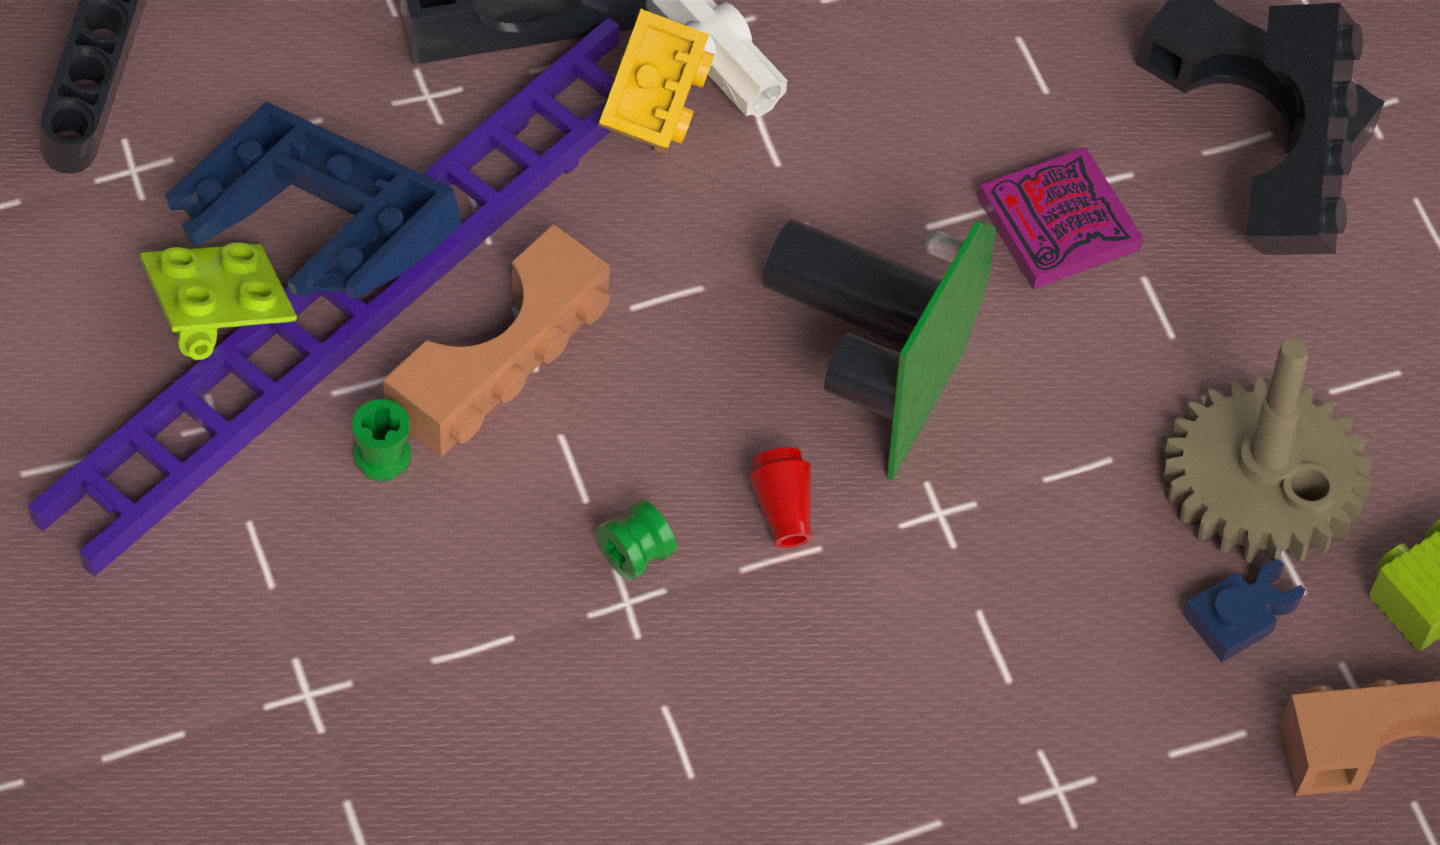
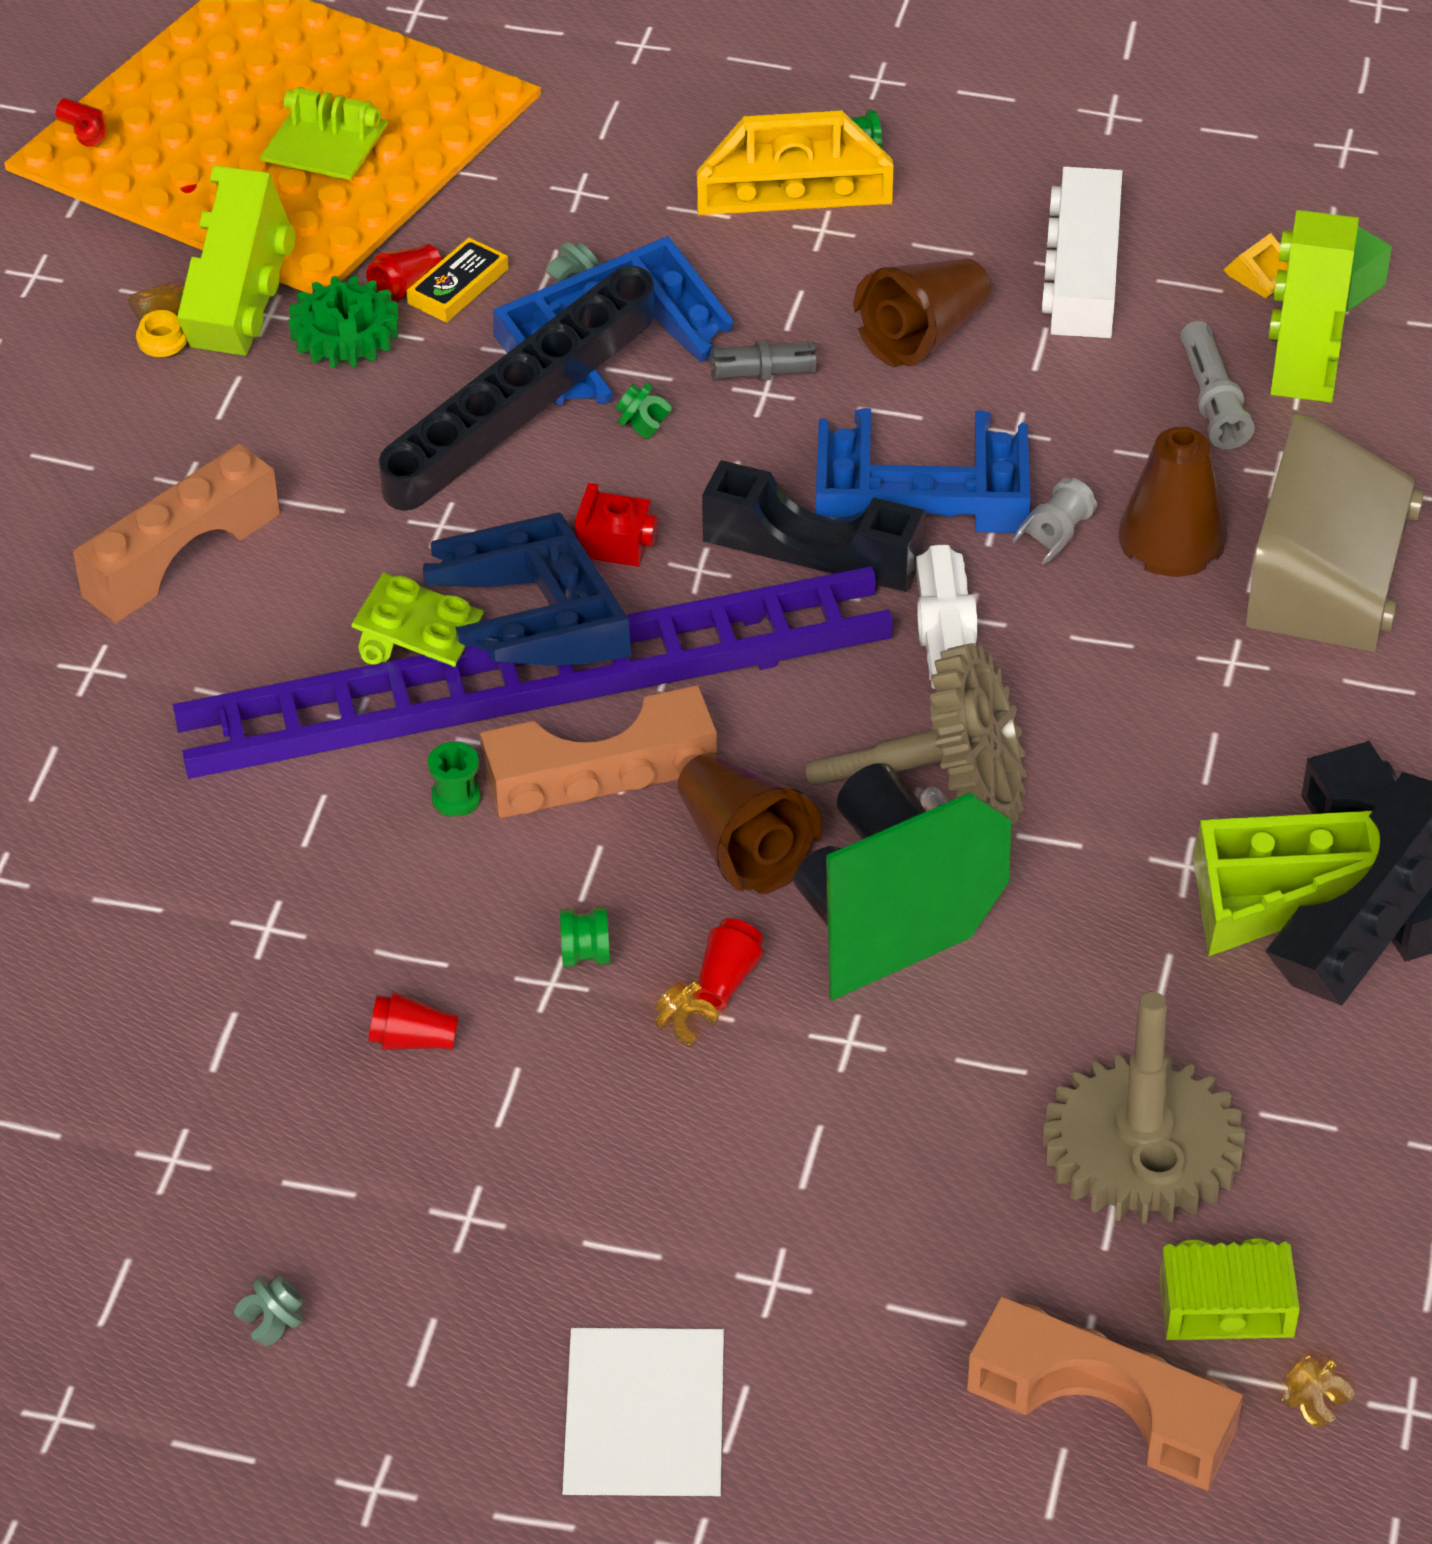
camera: 40 degrees right, 10 degrees down
yellow bracket [598,9,715,154] -> none
magenta tile [977,147,1143,289] -> none
dark blue plate [1182,560,1305,663] -> none
none -> red cone [368,991,459,1050]
none -> red brick [575,483,659,567]
none -> clear yellow plate [654,982,719,1048]
none -> reddish brown cone [678,753,823,894]
none -> dark tan gear [805,643,1027,826]
none -> lime wedge [1193,811,1380,957]

